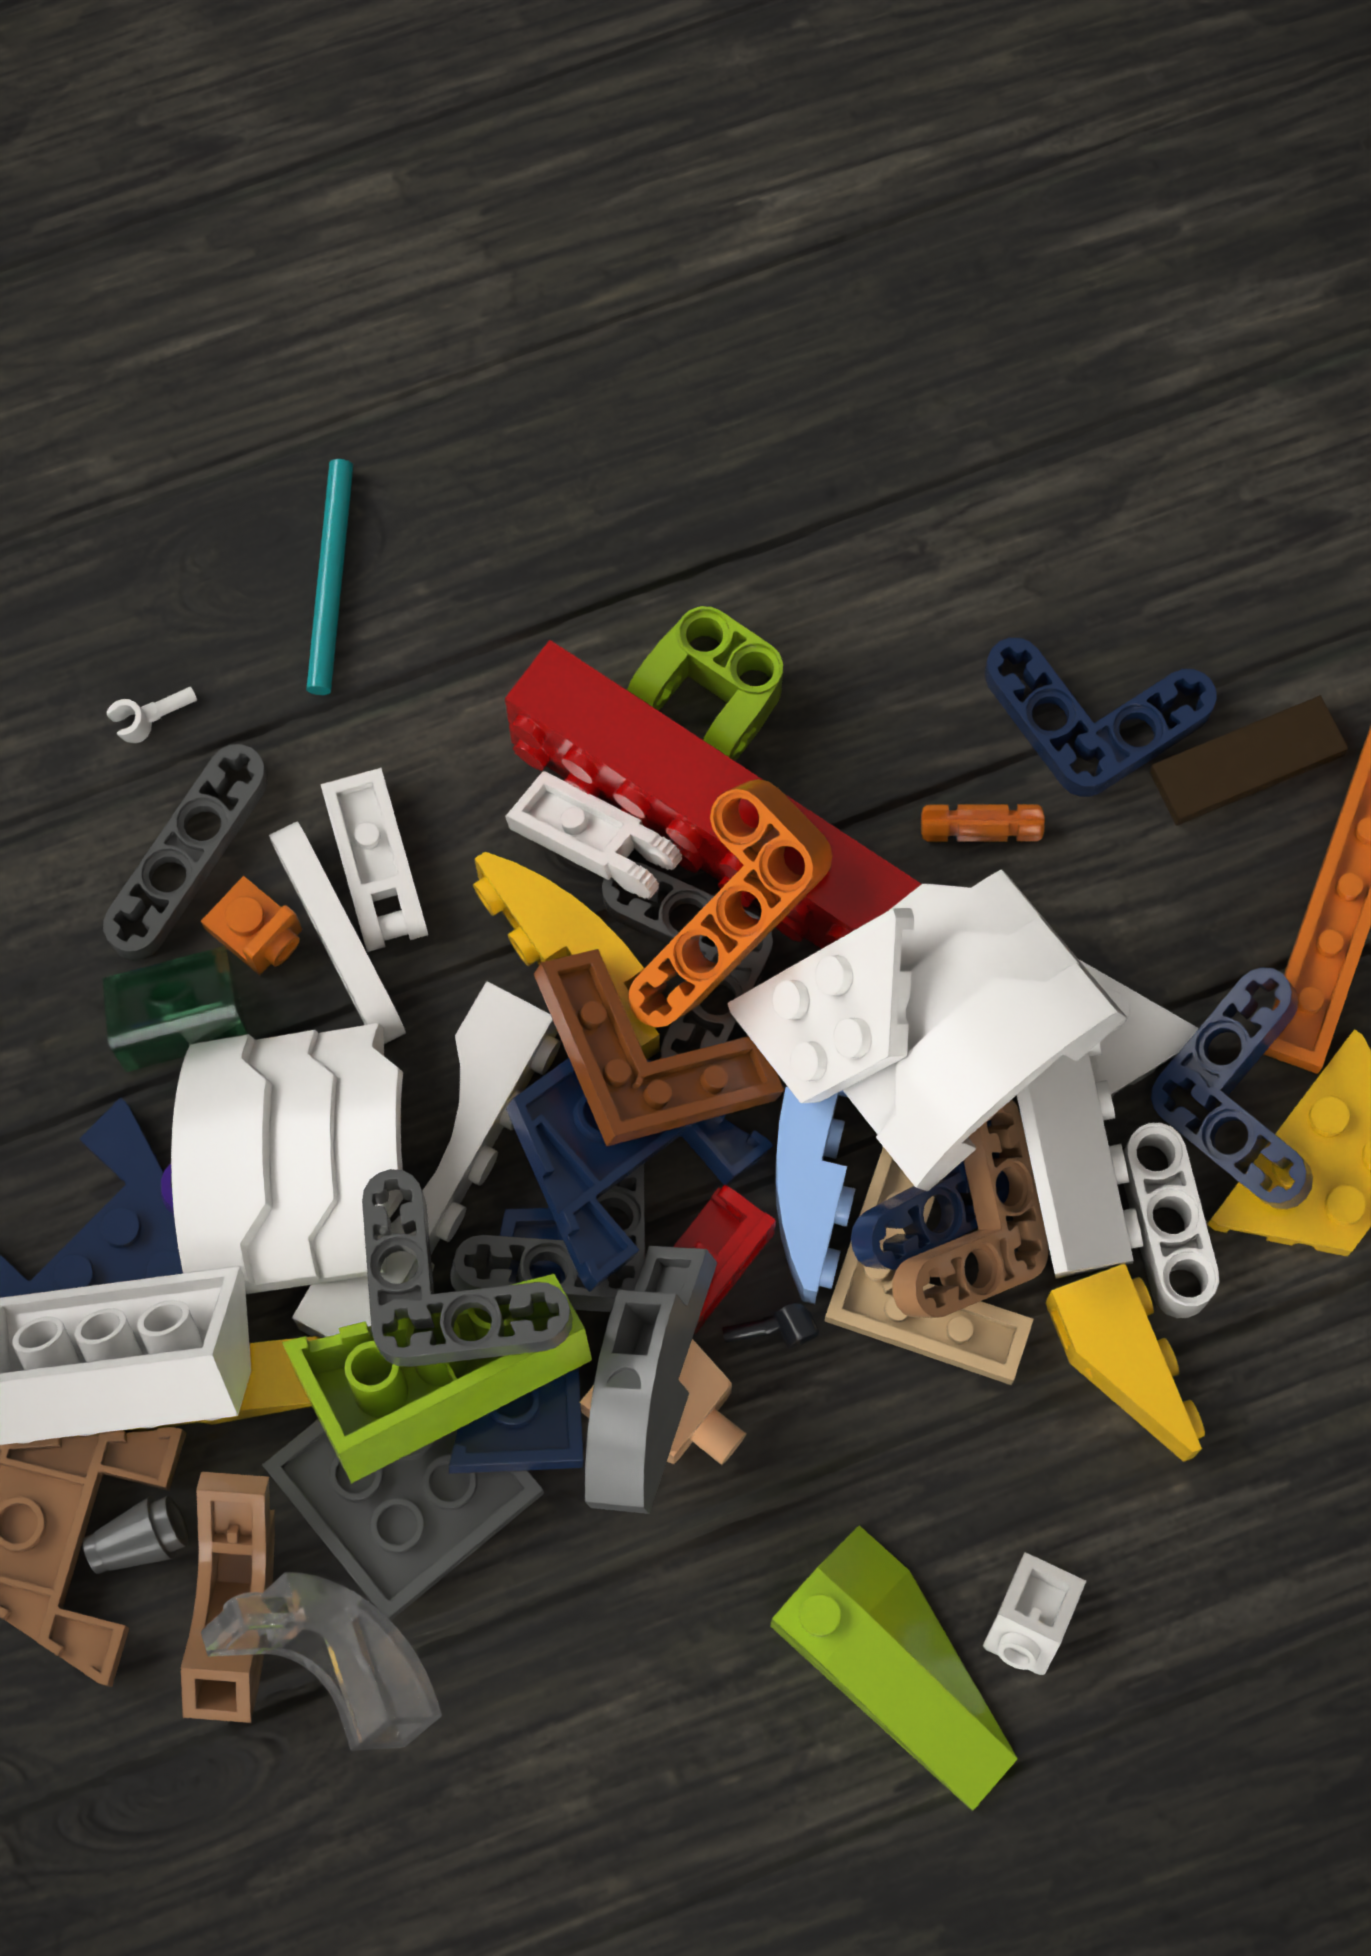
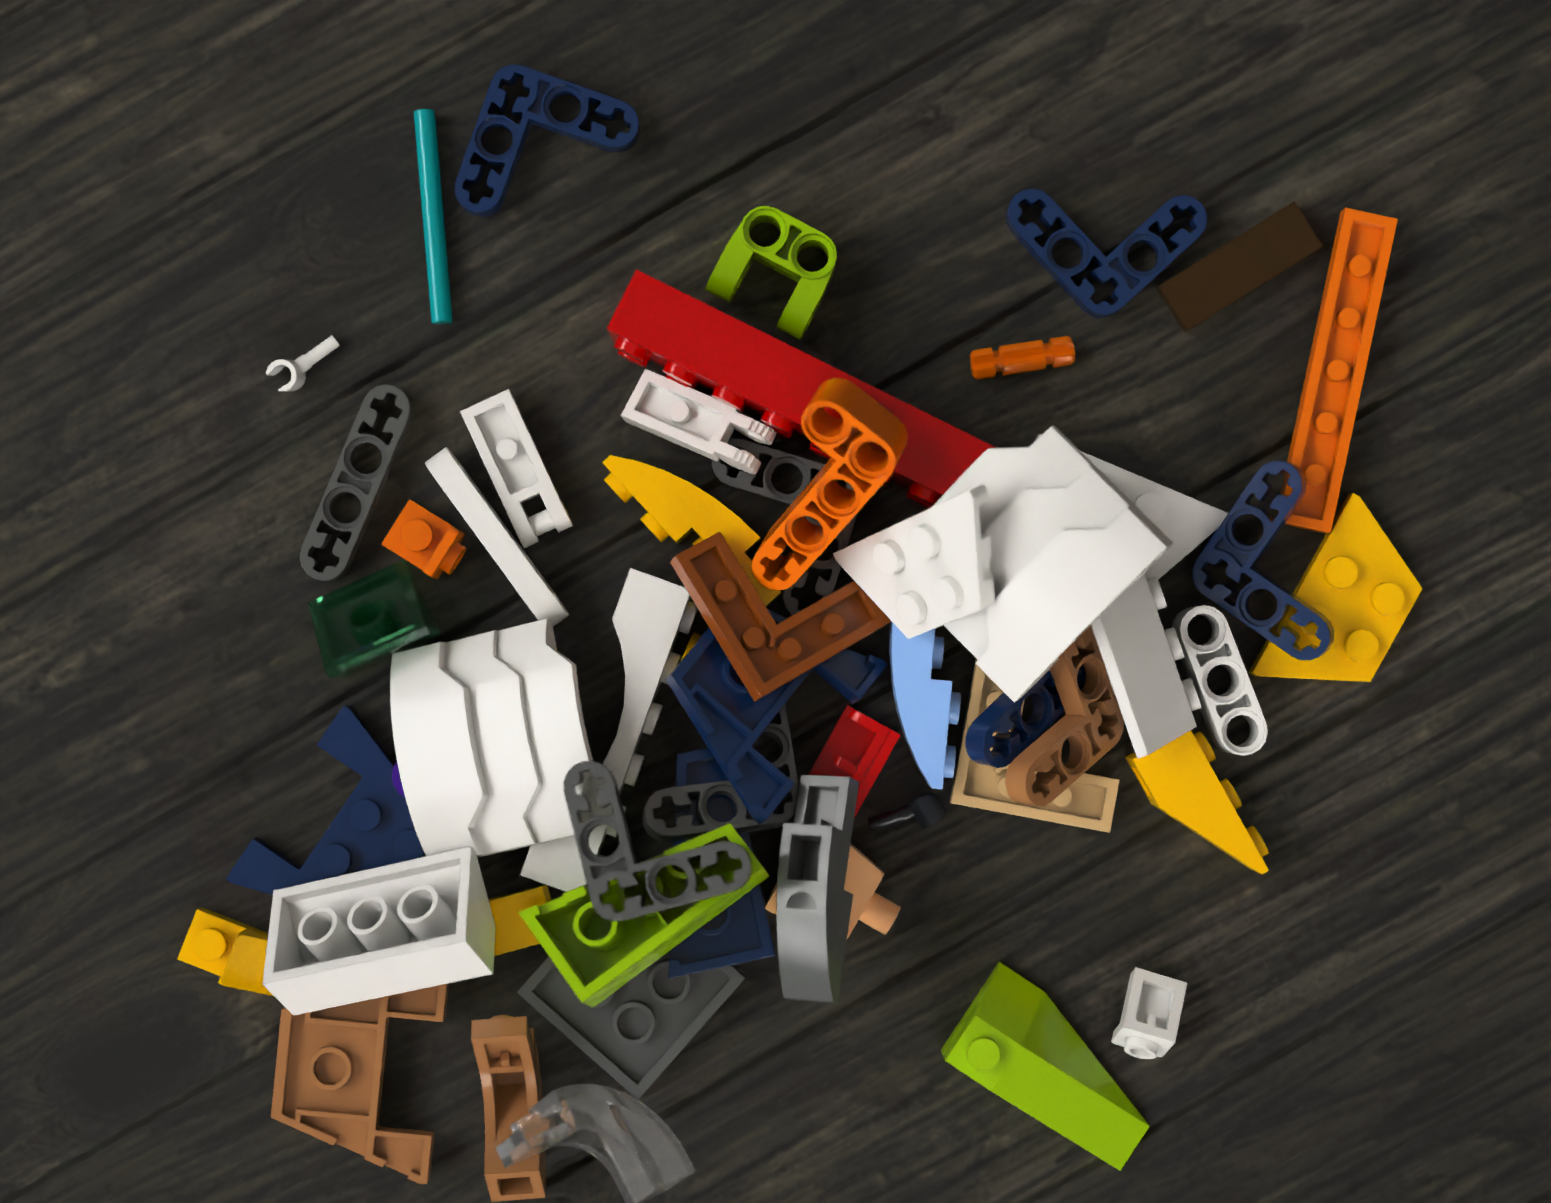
camera: 10 degrees left, 15 degrees up
dark grey cone [83,1496,189,1574] -> none
none -> dark blue beam [454,64,640,217]

